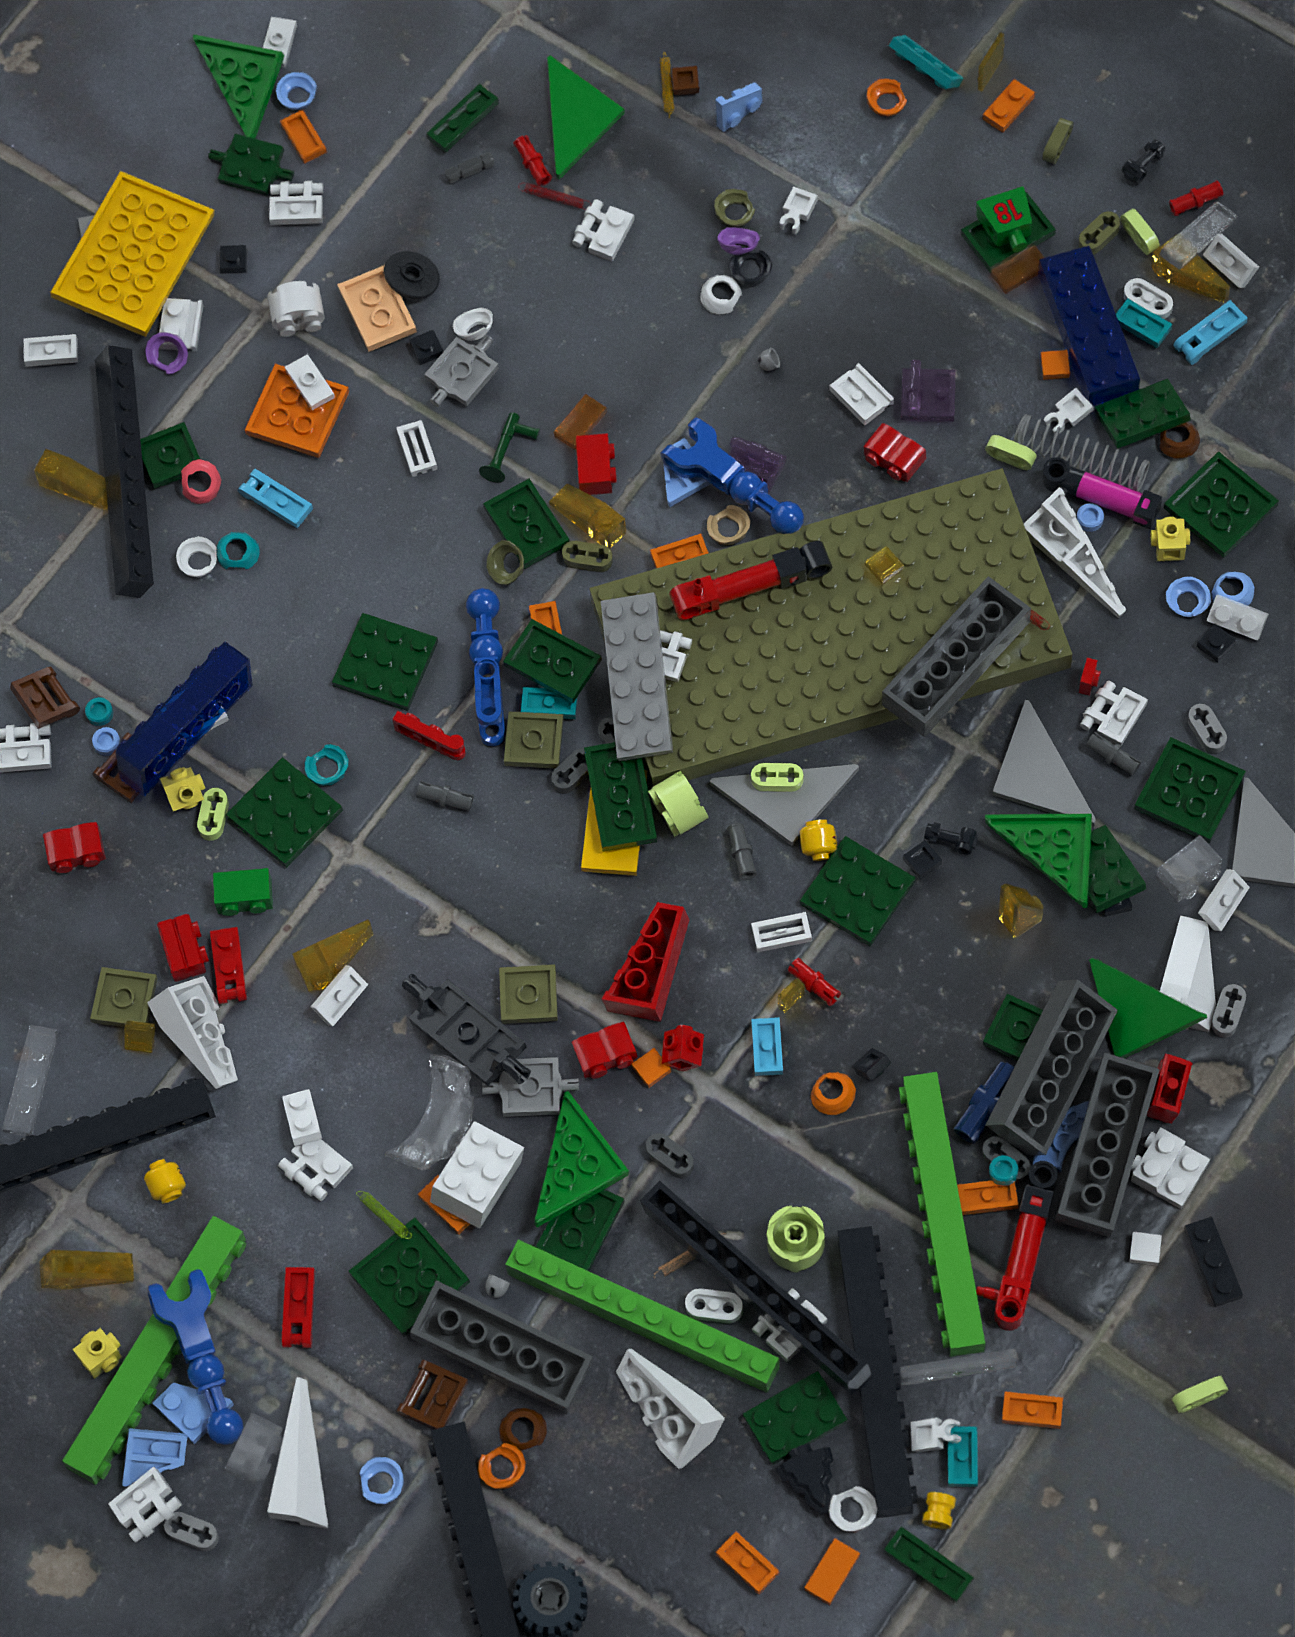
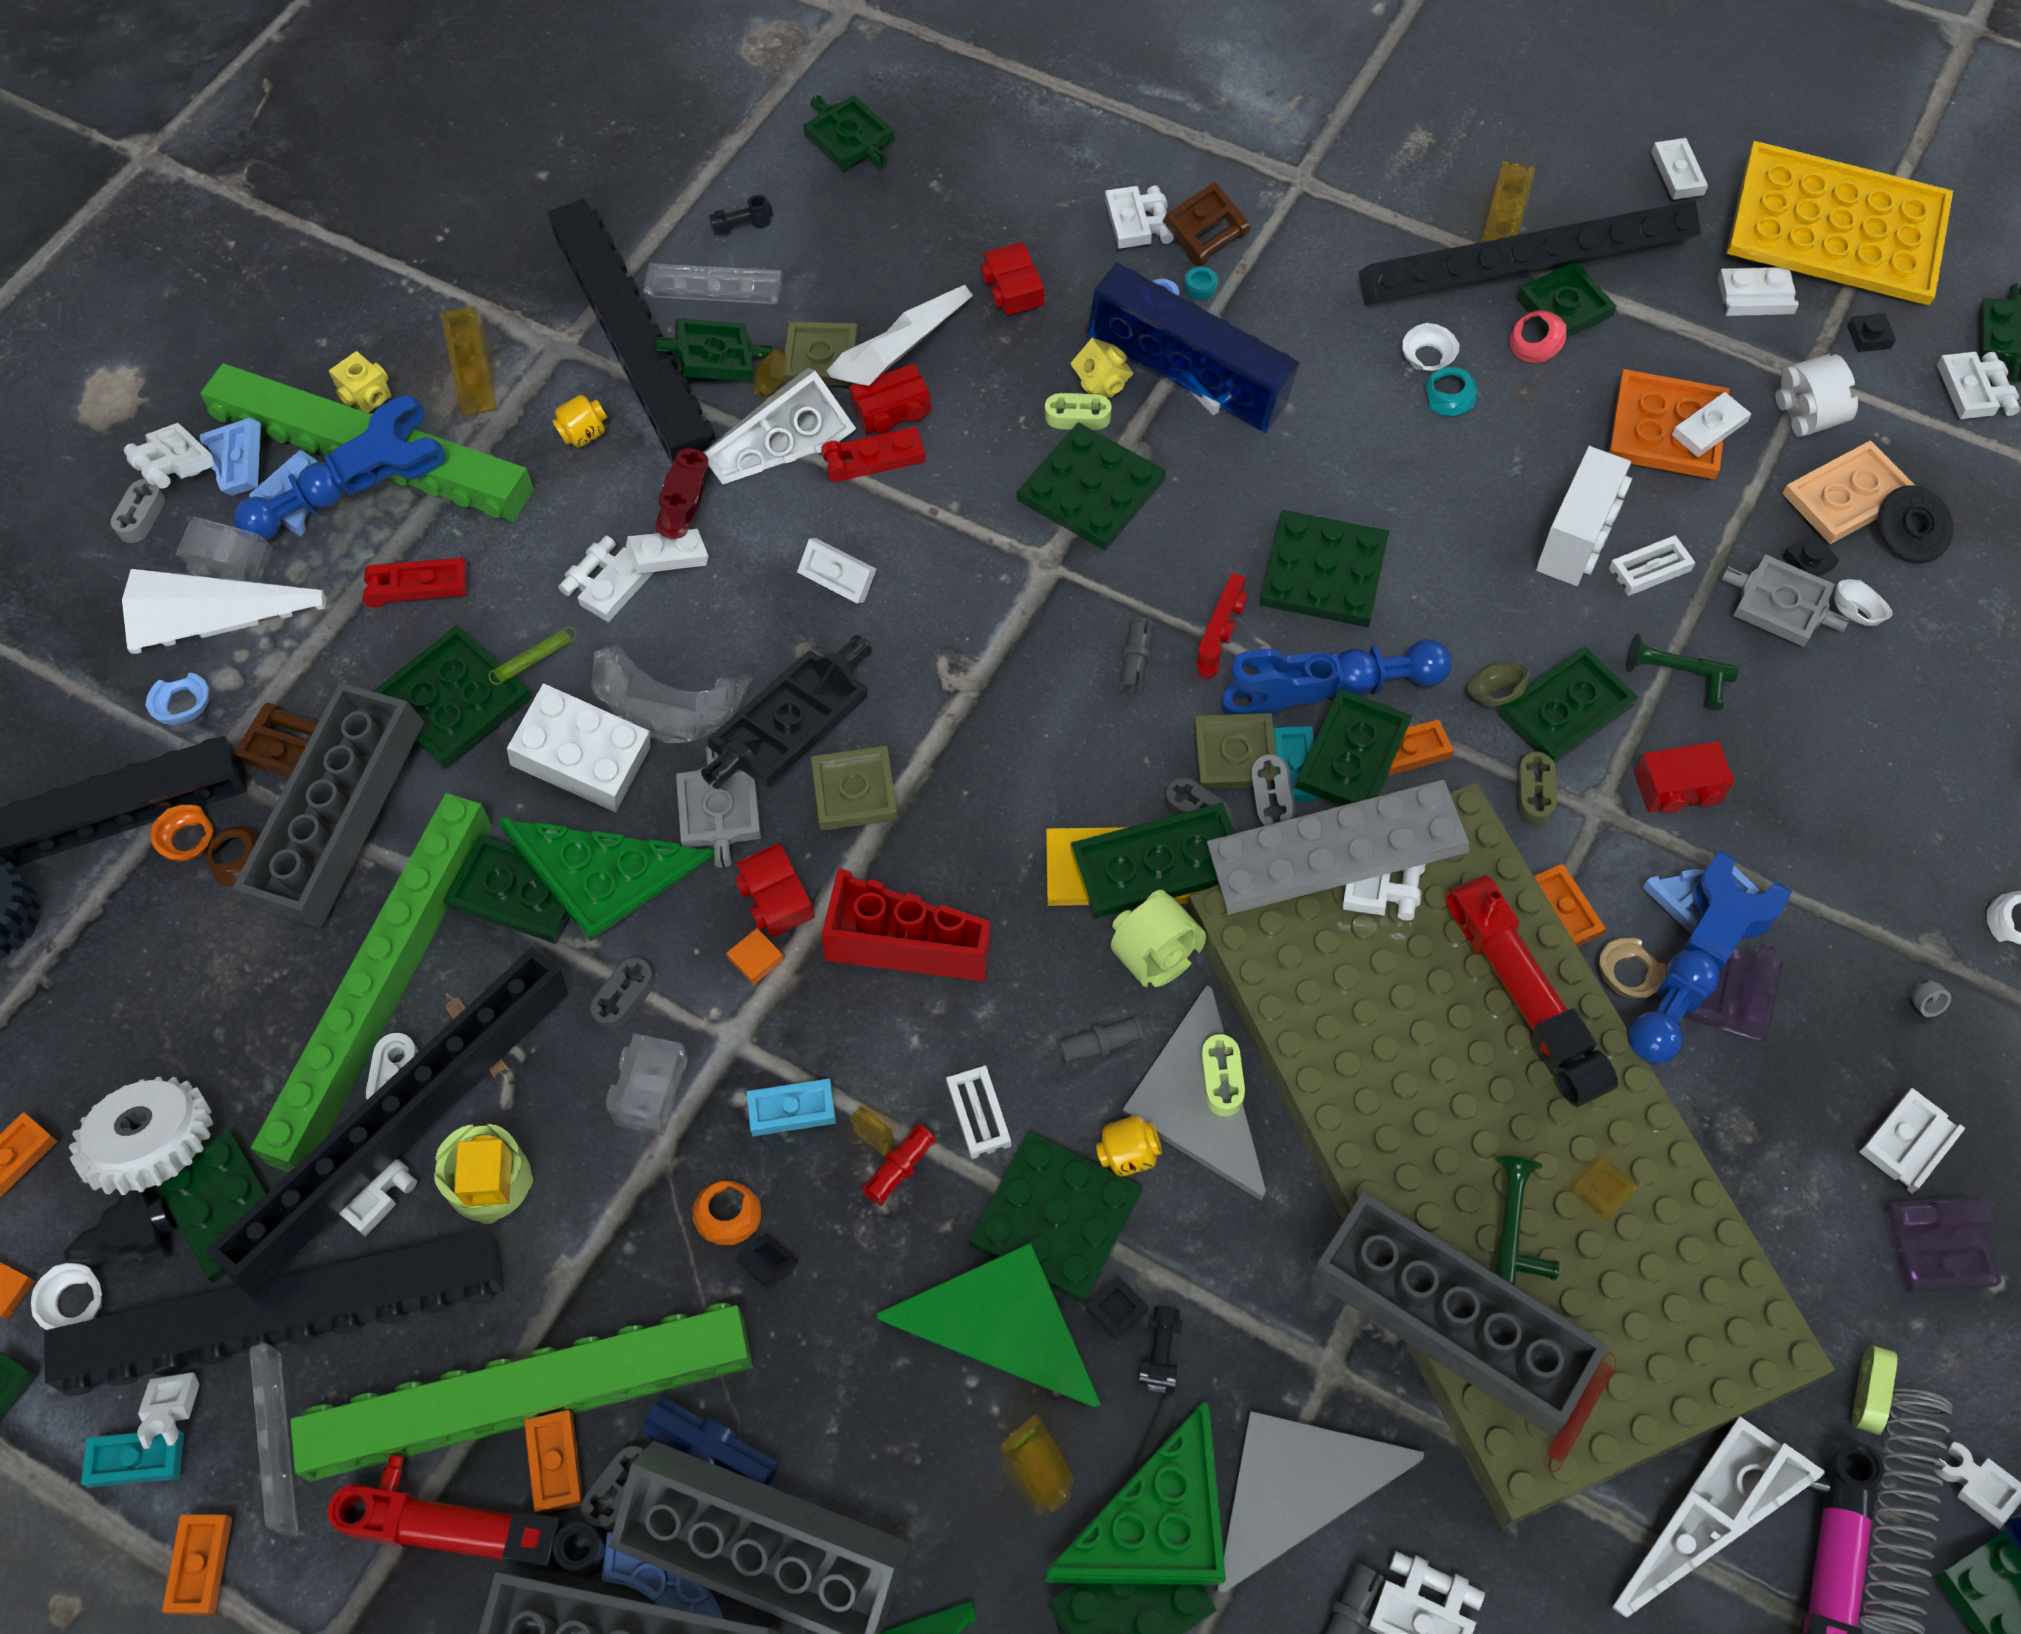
camera: 80 degrees right, 5 degrees down
medium lavender piece [145,332,188,374] -> none
green brick [213,868,273,916] -> none
medium azure plate [238,469,313,528] -> none
clear yellow slope [292,919,373,992] -> none
teal piece [305,744,349,785] -> none
light grey hinge [485,1274,510,1298] -> none
clear yellow slope [549,484,626,549] -> none
clear orange tile [554,394,607,450] -> none
white wedge [616,1349,725,1469] -> none
red brick [661,1025,704,1072] -> none
red brick [863,423,926,482] -> none
yellow wheel [922,1492,956,1529] -> none
dark green plate [983,994,1043,1061] -> none
teal tile [989,1155,1018,1186] -> none
light blue tile [1077,503,1104,532] -> none
red plate [1079,658,1101,696] -> none
none -> white gear [69,1077,213,1195]
none -> yellow brick [454,1135,512,1207]
none -> clear brick [606,1033,688,1136]
none -> dark green plate [654,318,773,381]
none -> dark red piece [655,448,708,539]
none -> white wedge [827,285,973,386]
none -> green tile [876,1243,1102,1407]
none -> light grey beam [1252,754,1296,826]
none -> dark green piece [1495,1156,1559,1286]
none -> white brick [1536,446,1633,586]

